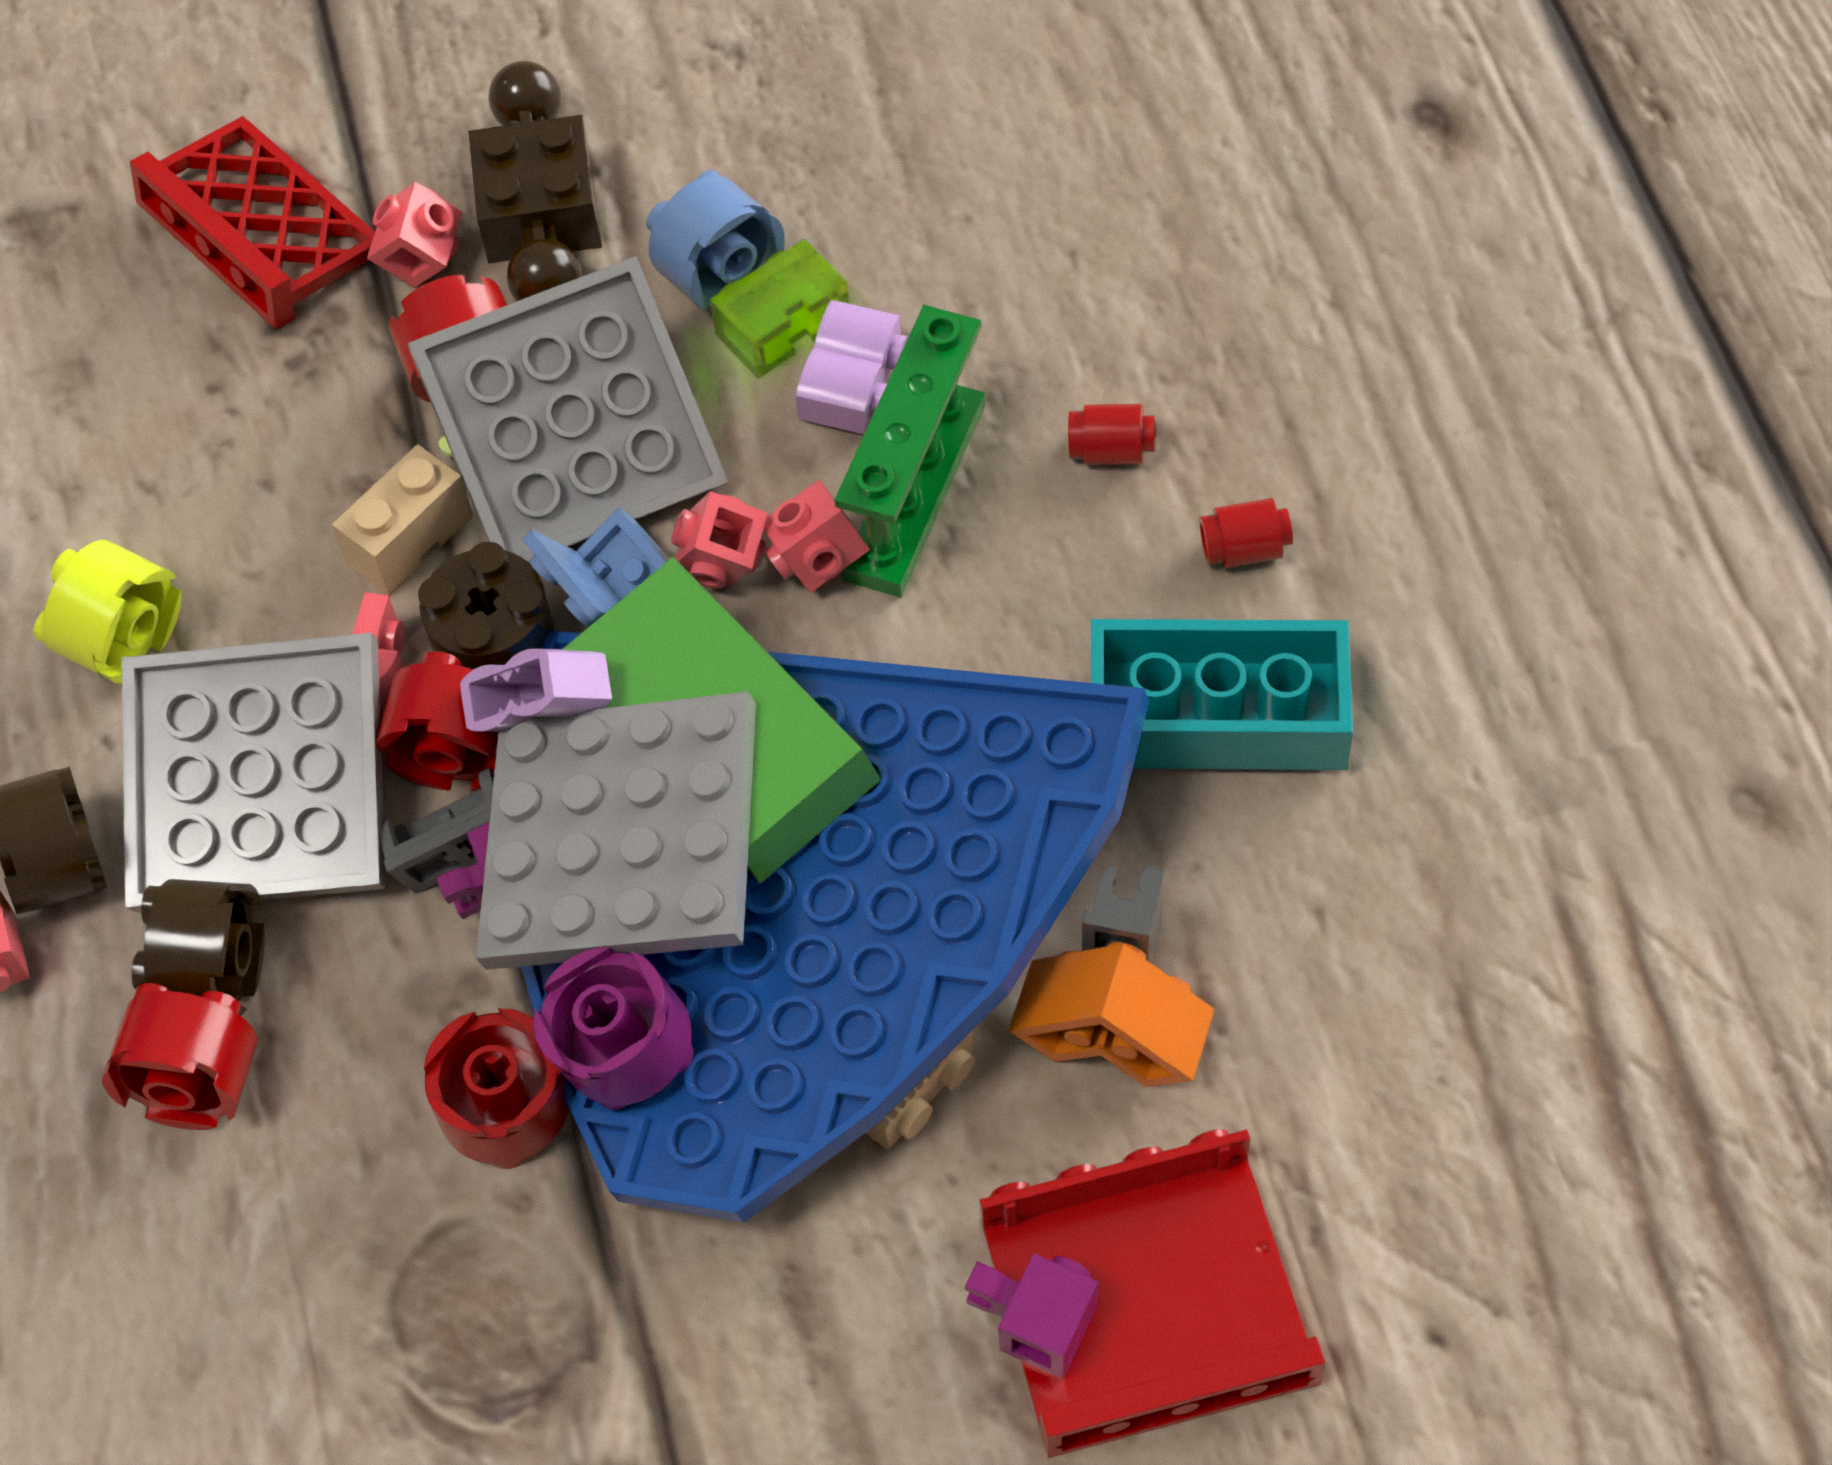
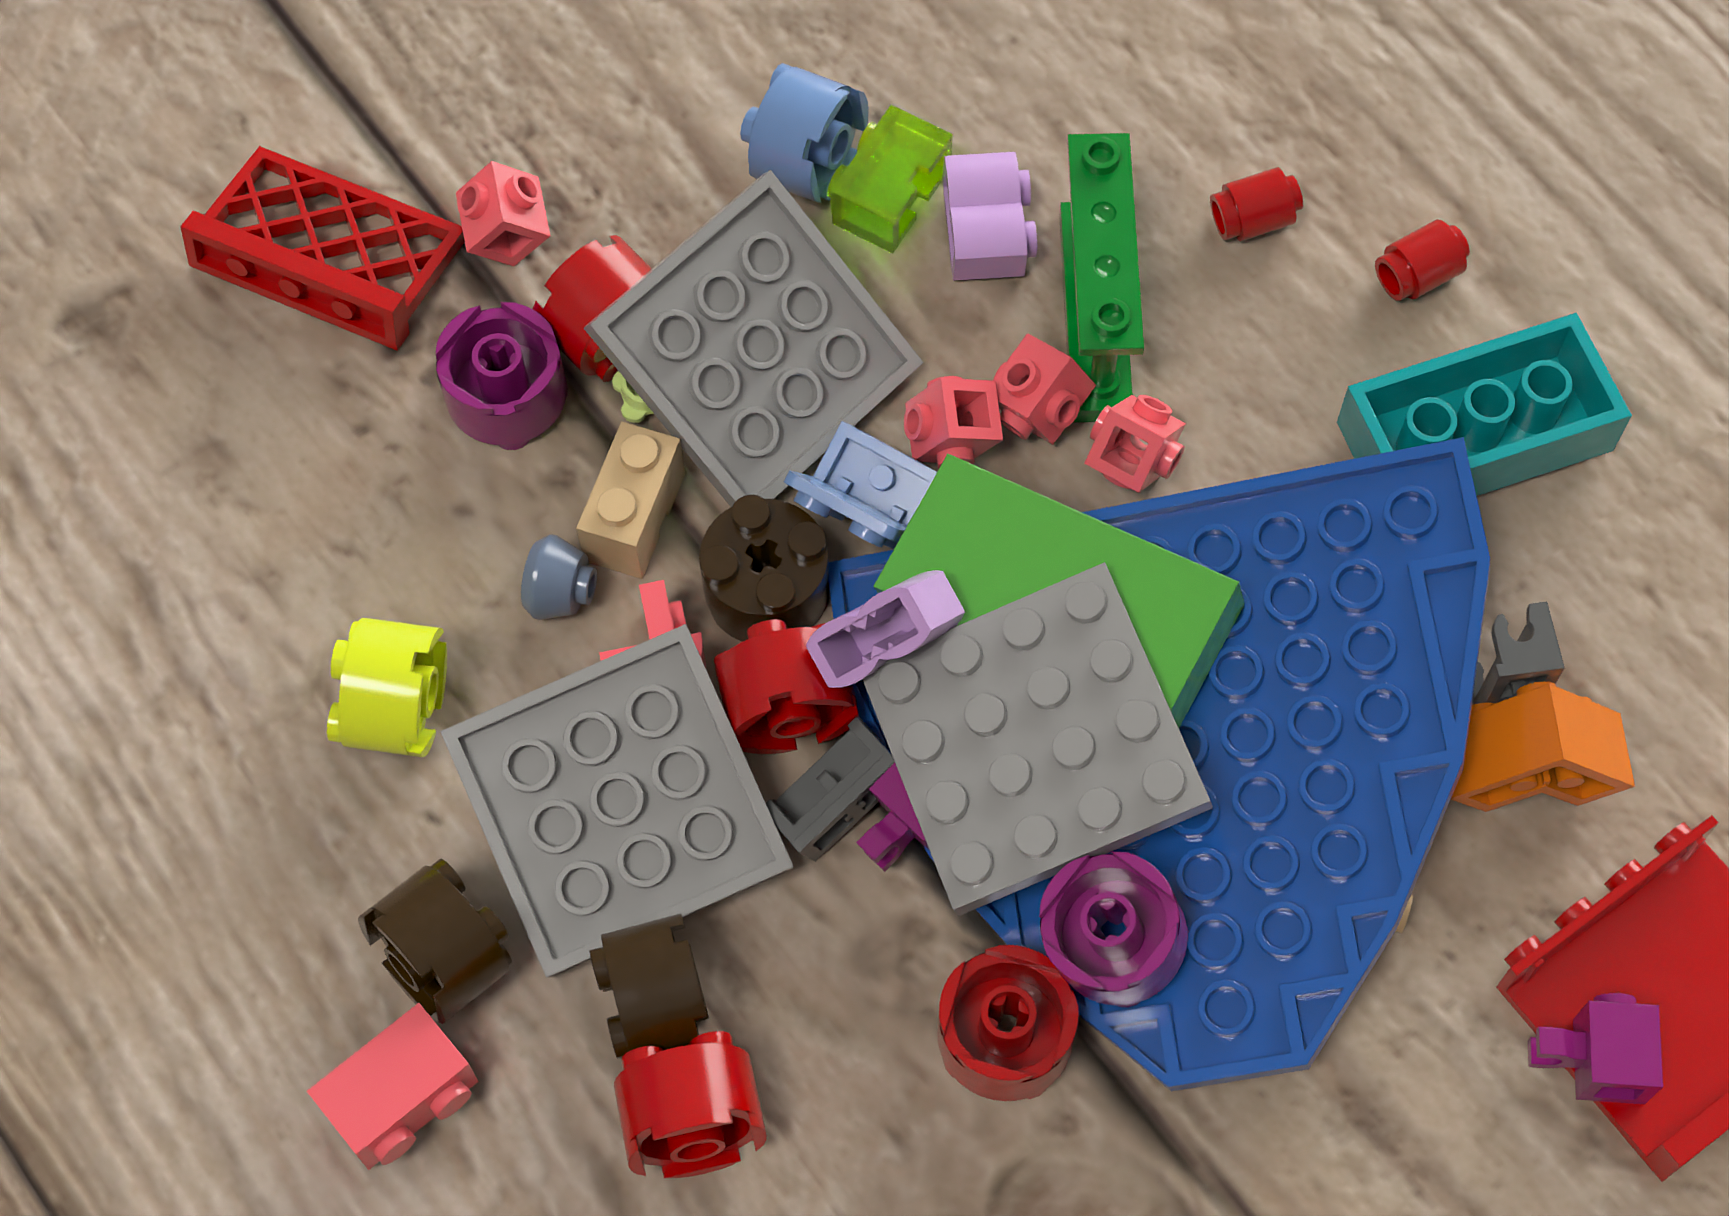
camera: 25 degrees left, 5 degrees up
dark brown brick [468,61,602,301] -> none
none -> magenta brick [435,302,568,450]
none -> sand blue cone [521,534,597,620]
none -> coral brick [1084,395,1186,493]

